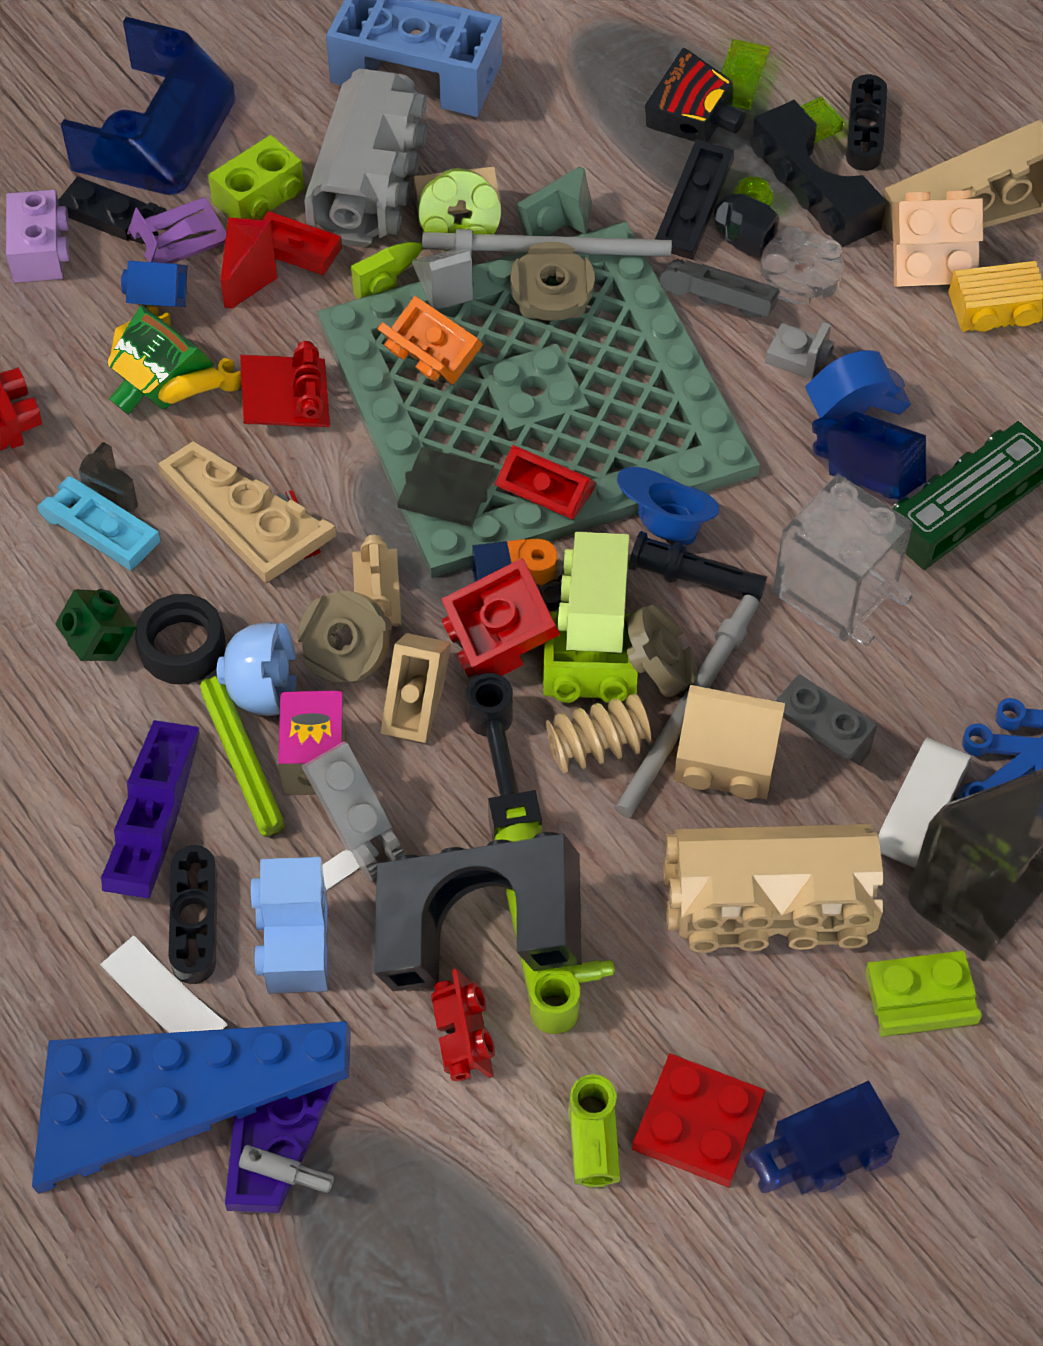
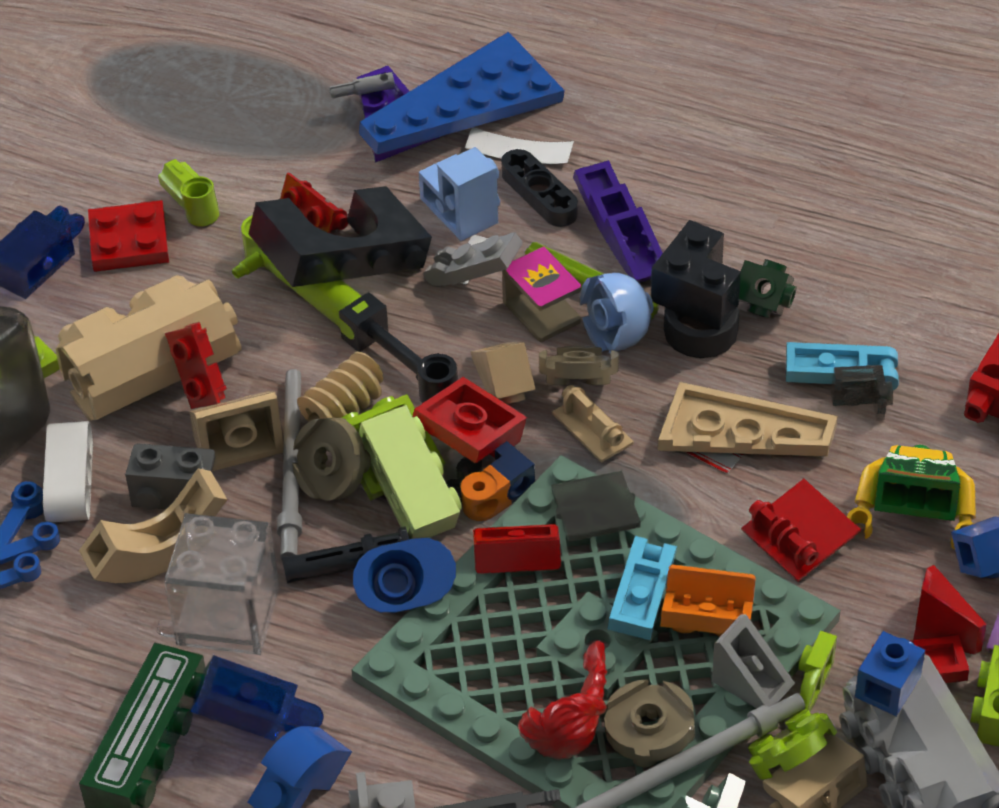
camera: 150 degrees right, 10 degrees down
none -> tan arch [79,468,228,583]
none -> red hinge [165,321,227,409]
none -> red hair [518,641,608,760]
none -> medium azure plate [607,536,677,640]
none -> black brick [651,220,741,329]
none -> blue brick [855,631,925,717]

